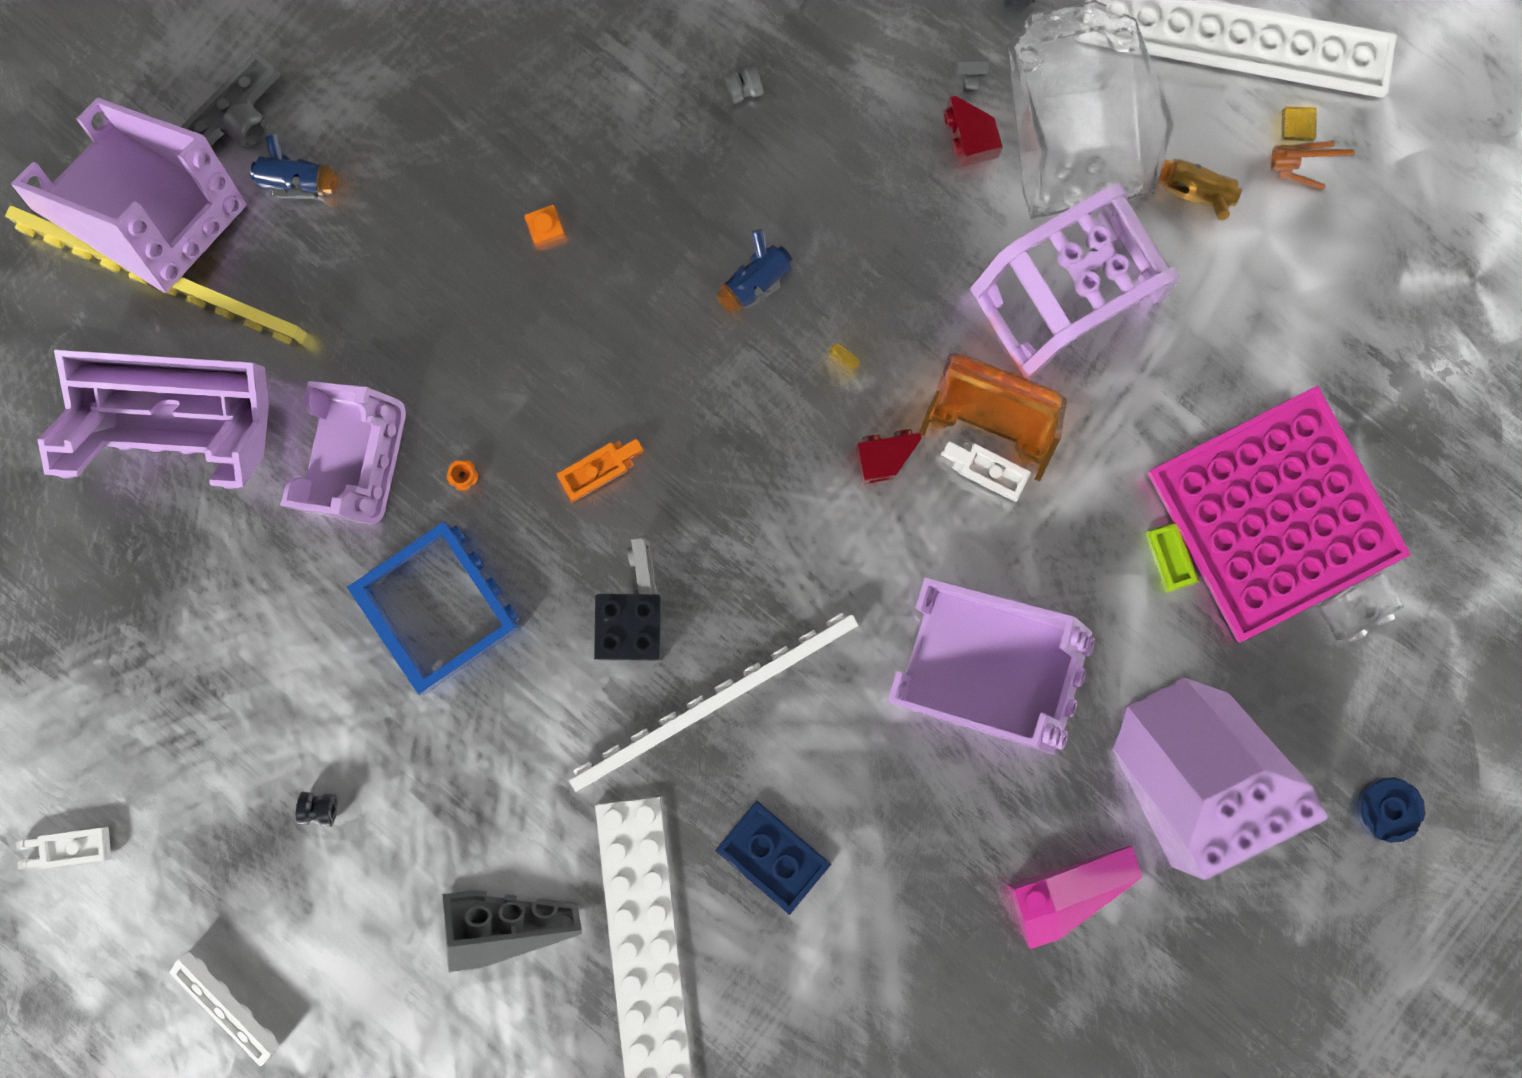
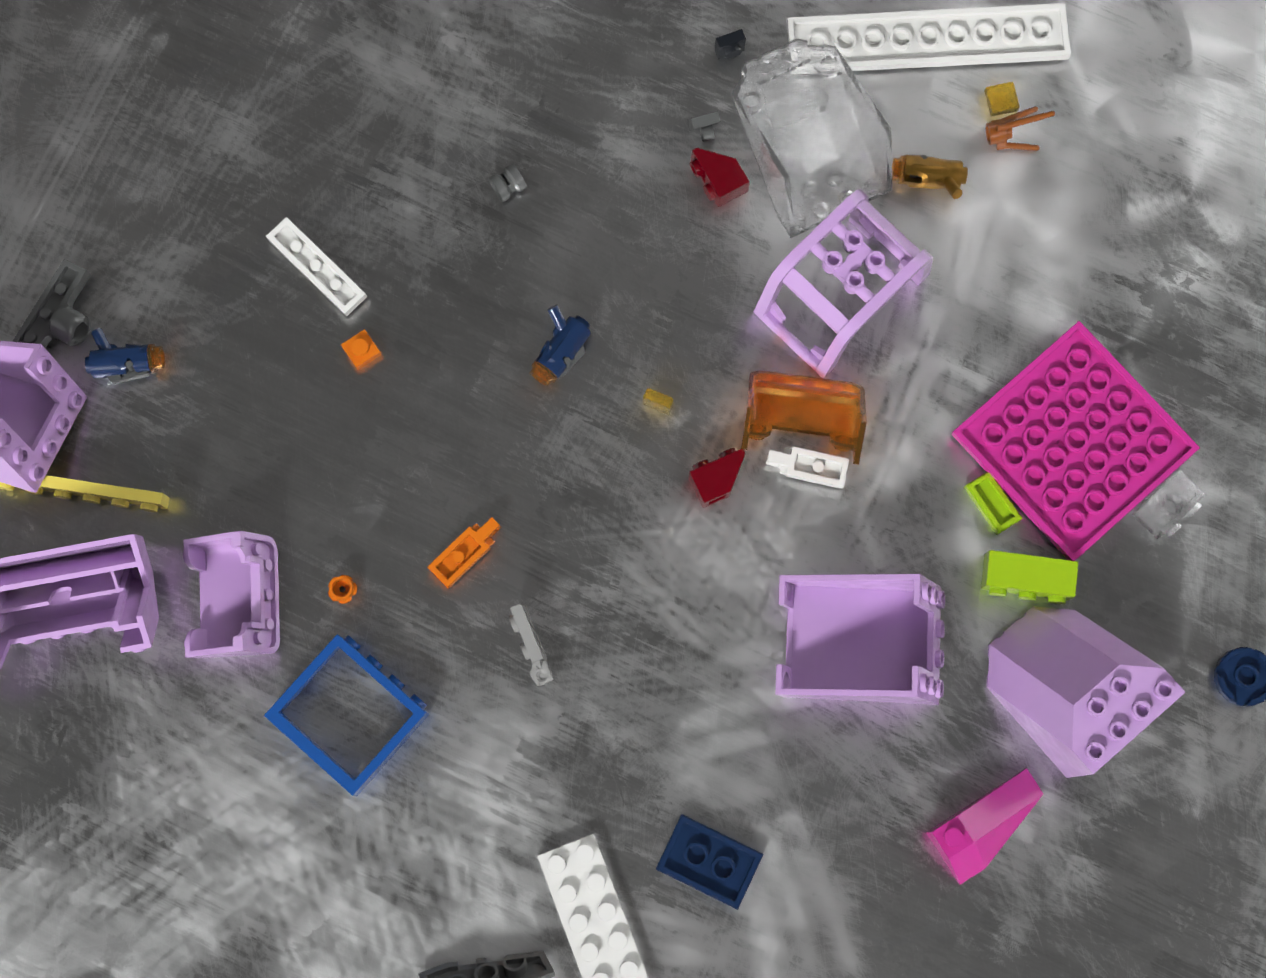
camera: 15 degrees left, 5 degrees down
black wheel [295,792,338,827] -> none
white plate [569,613,859,792] -> none
black bracket [594,594,662,661] -> none
none -> white plate [266,217,367,316]
none -> lime brick [981,550,1078,604]

